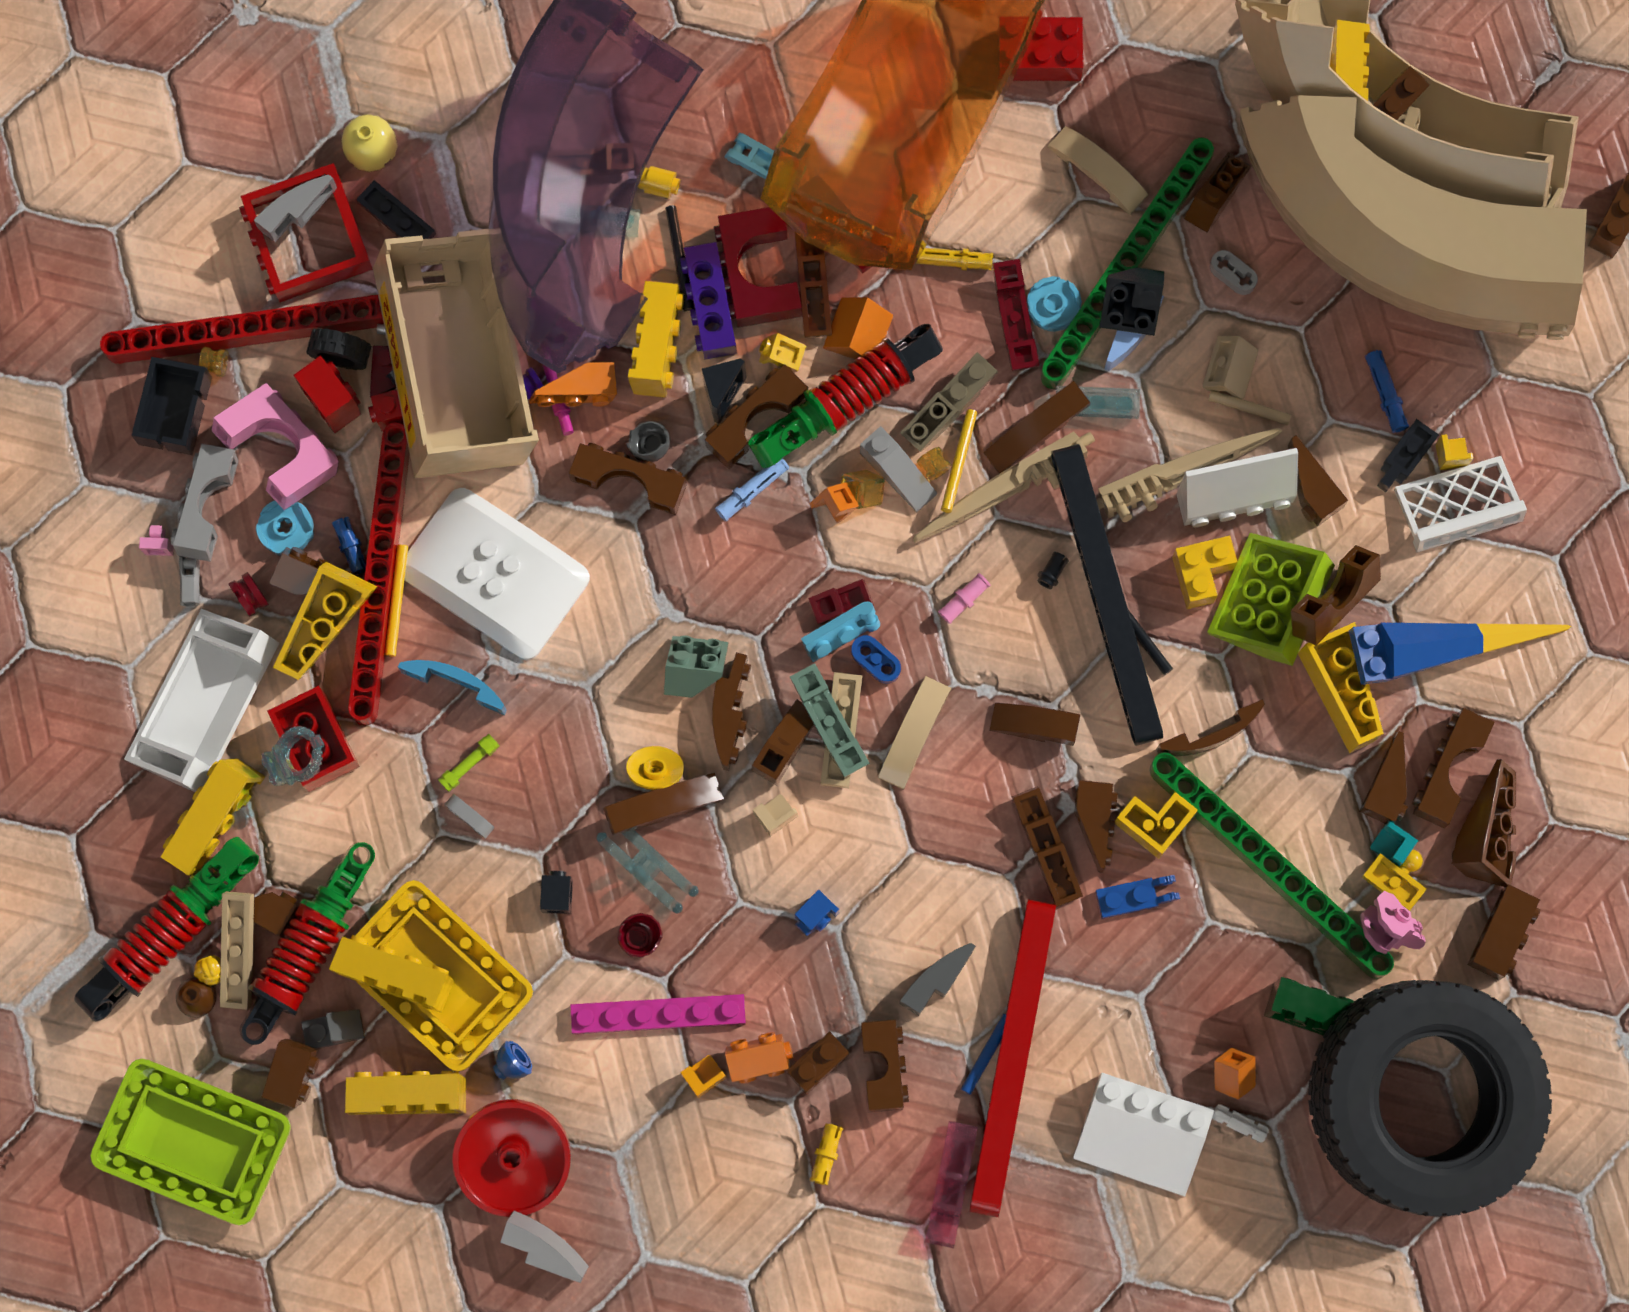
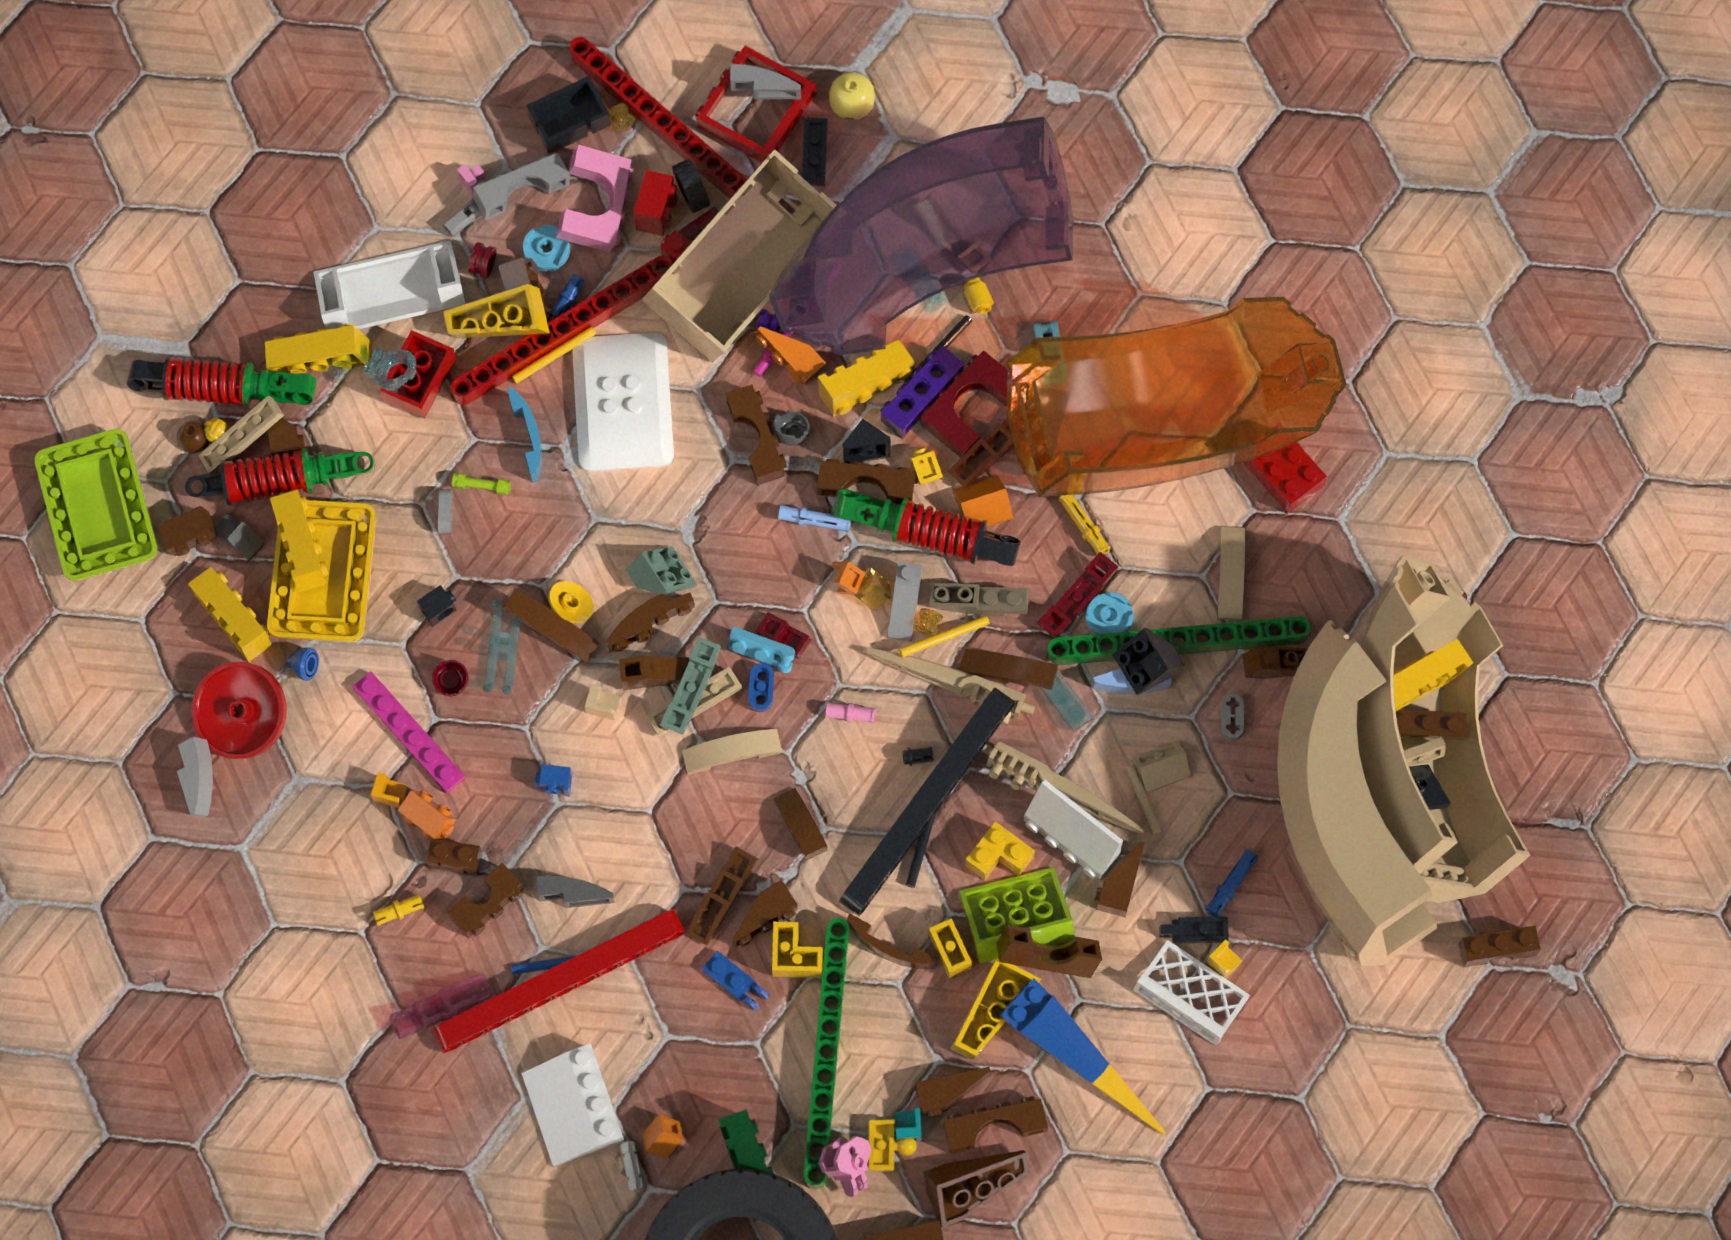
camera: 50 degrees right, 5 degrees down
none -> yellow brick [929,918,972,979]

